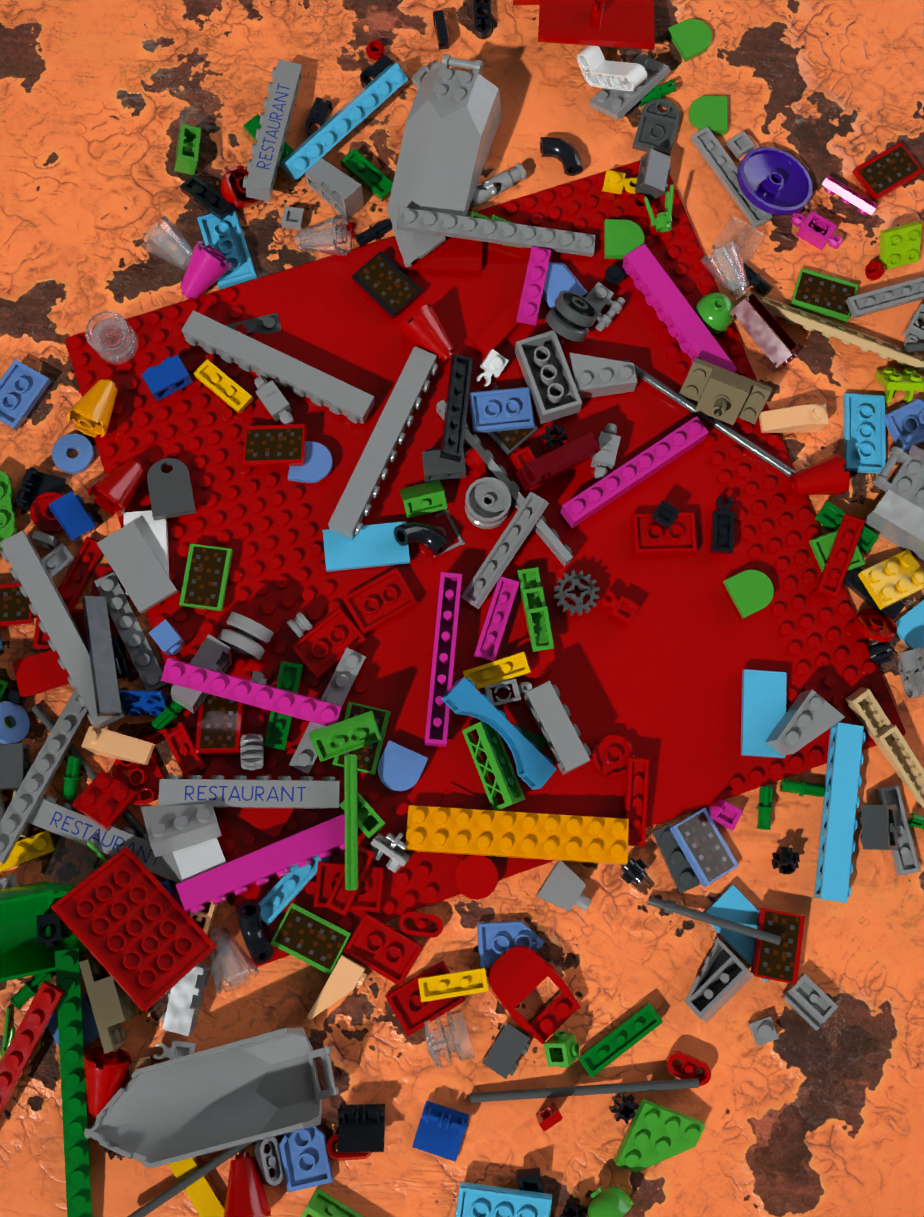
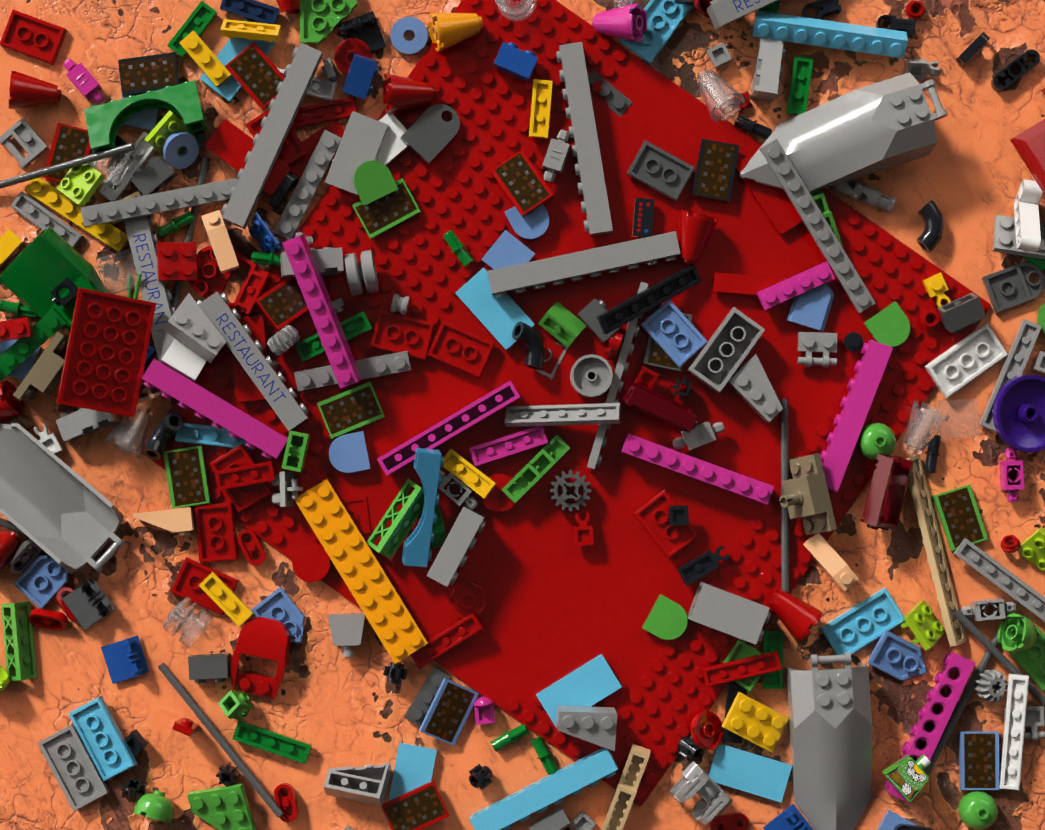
camera: 60 degrees right, 10 degrees up
black tile [82,596,122,716] -> none
medium blue brick [149,619,185,656] -> none
bright green tile [309,711,382,762] -> none
bright green axle [344,754,358,890] -> none
white plate [476,349,508,387] -> none
dark grey wheel [546,291,598,342] -> none
bright green plant [644,184,674,233] -> none
dark grey bar [647,896,781,945] -> none
none -> red plate [28,608,68,631]
none -> bright green tile [353,161,398,206]
none -> green axle [443,230,473,267]
none -> medium blue tile [481,230,535,270]
none -> dark grey tile [626,140,695,202]
none -> black tile [632,198,655,238]
none -> light grey brick [687,581,771,645]
none -> white tile [924,323,1008,398]

